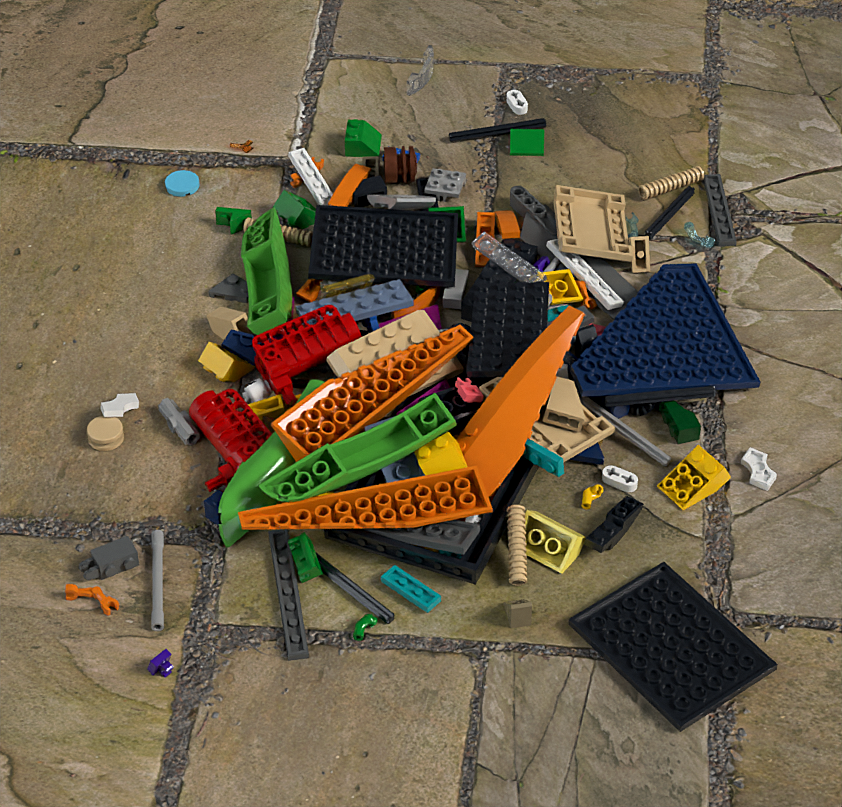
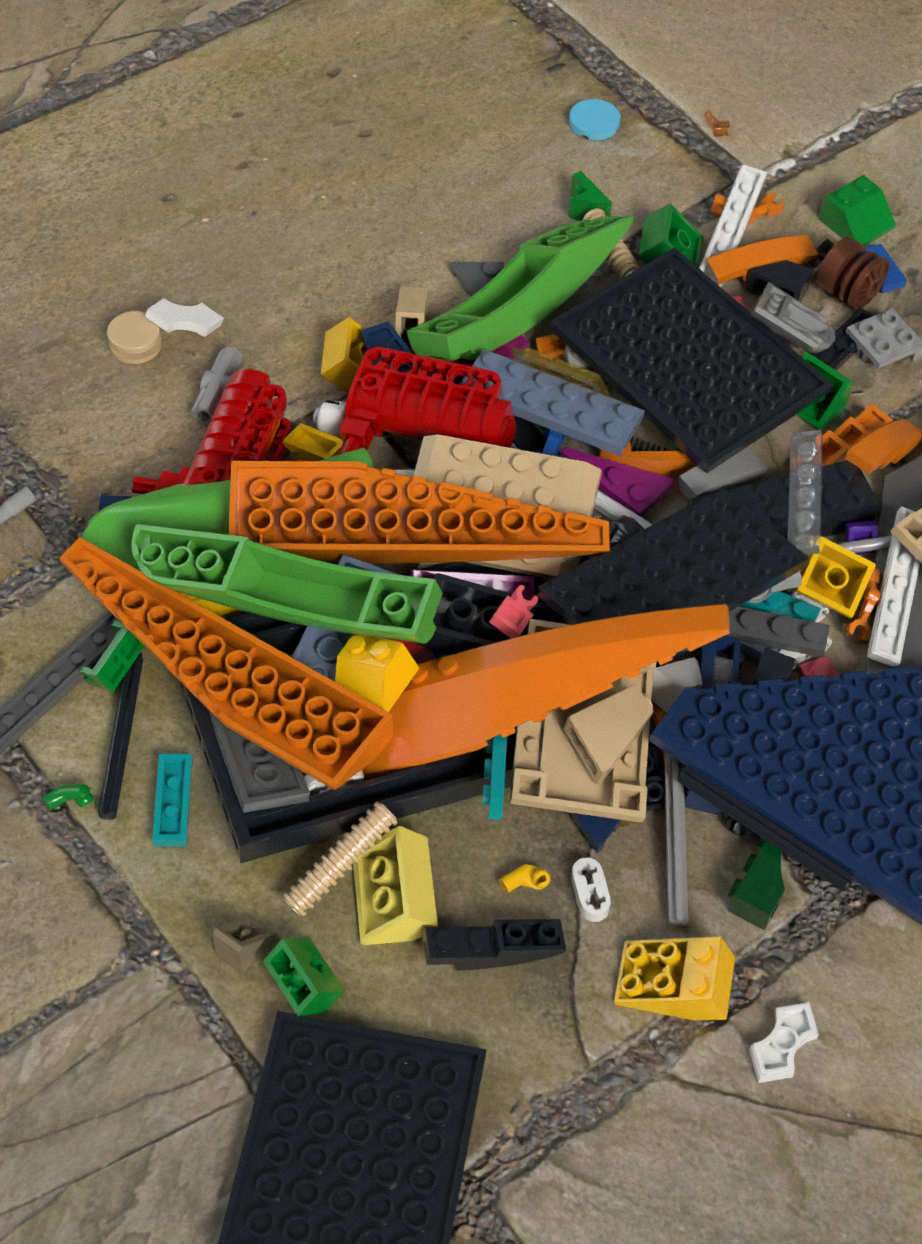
camera: 45 degrees right, 10 degrees up
none -> green brick [263,937,345,1016]

